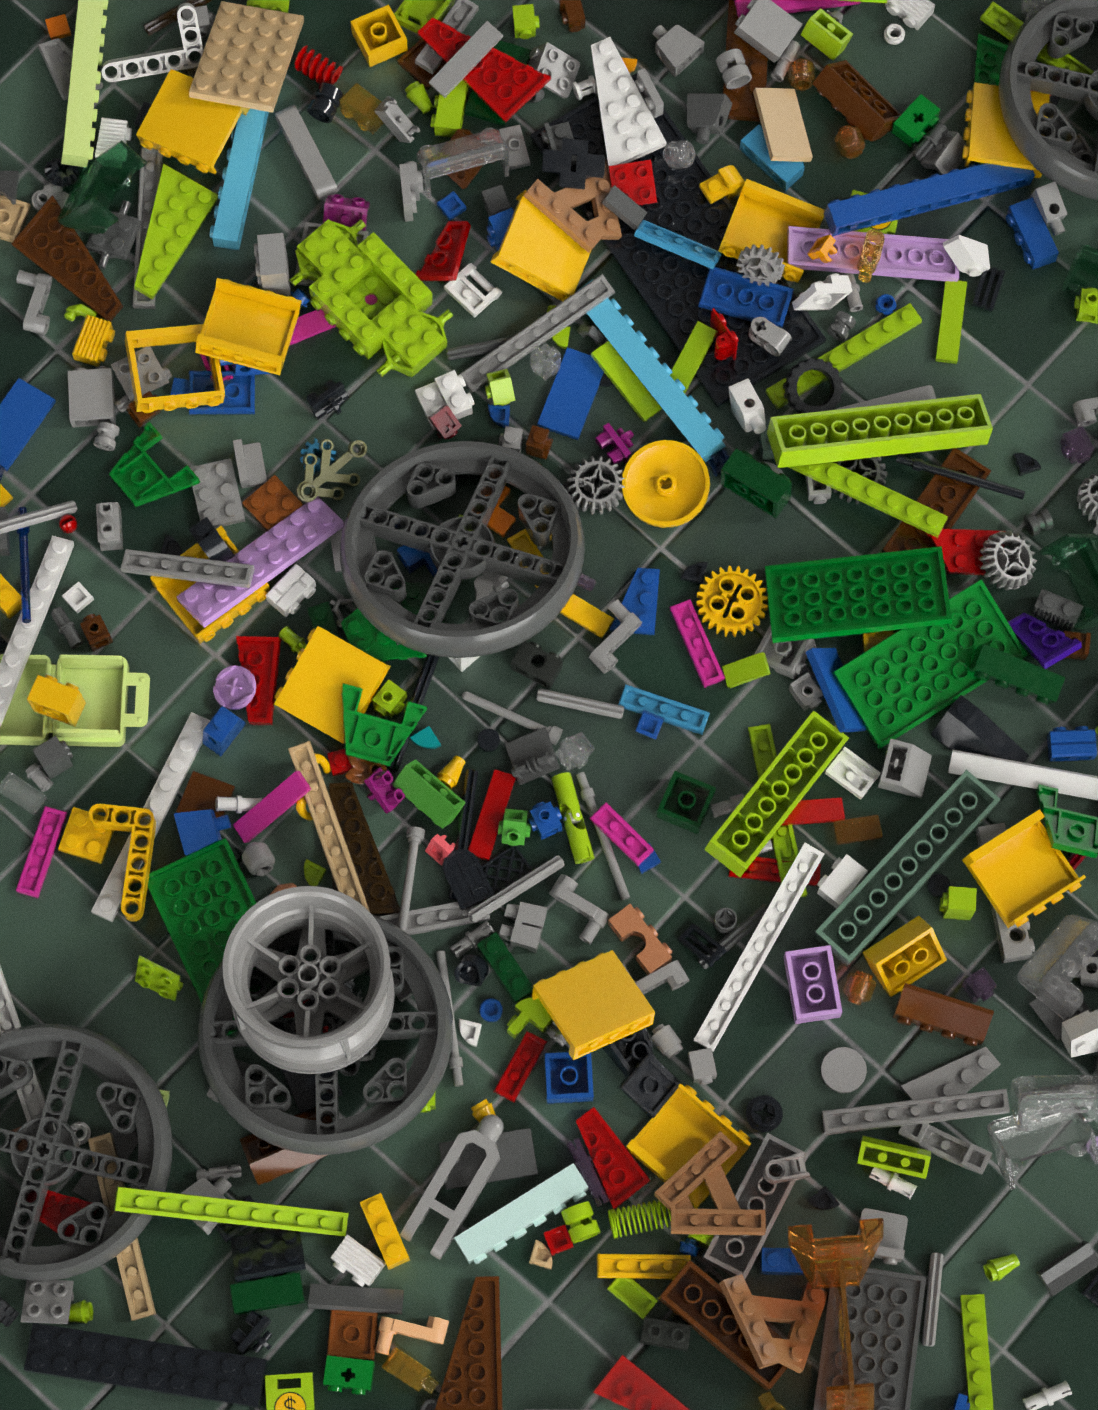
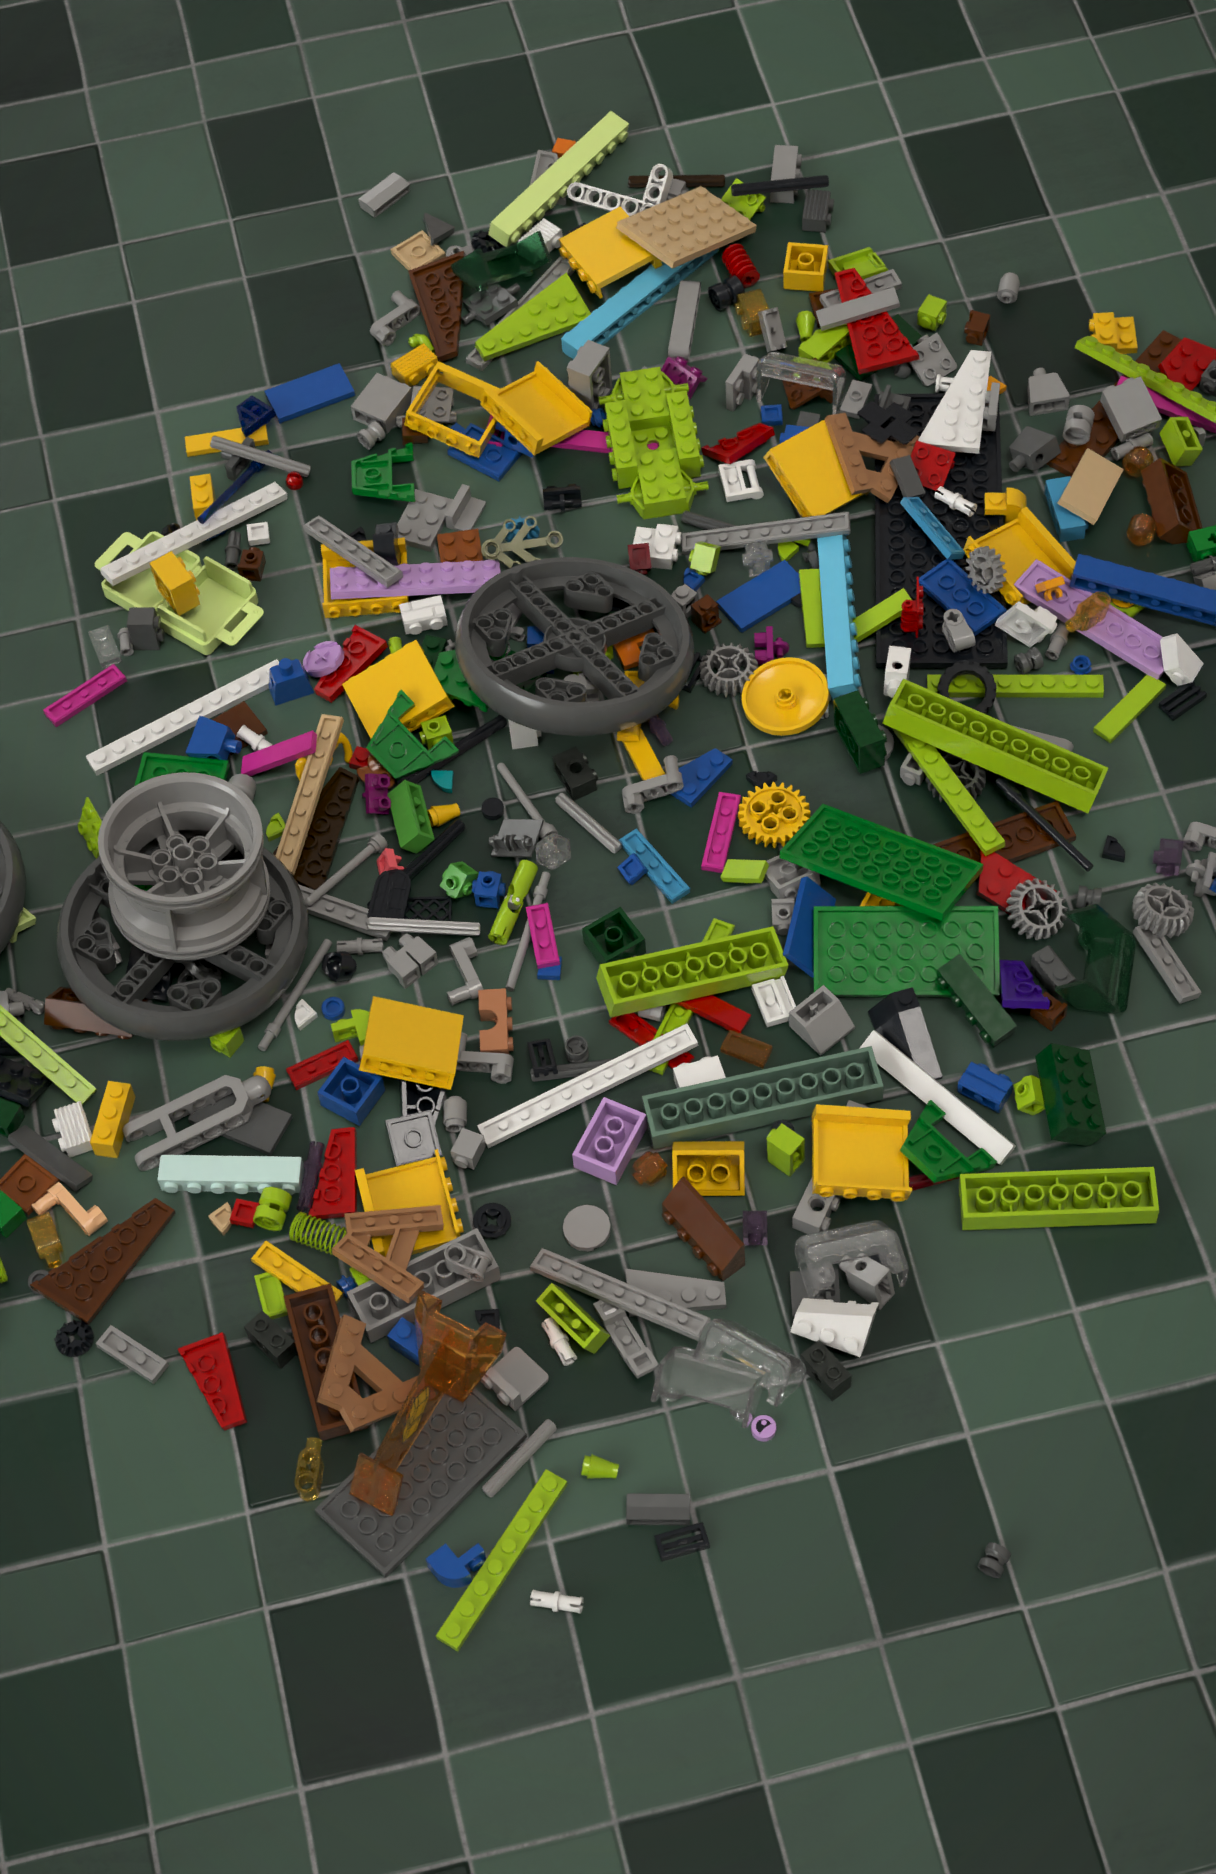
camera: 40 degrees right, 15 degrees down
yellow plate [58,807,114,864] -> none
yellow beam [88,804,156,922] -> none
light grey hips [96,502,123,551] -> none
red tile [468,769,516,861] -> none
dark green brick [477,932,533,1005] -> none
clear head [663,140,696,168] -> none
none -> white pin [934,486,977,517]

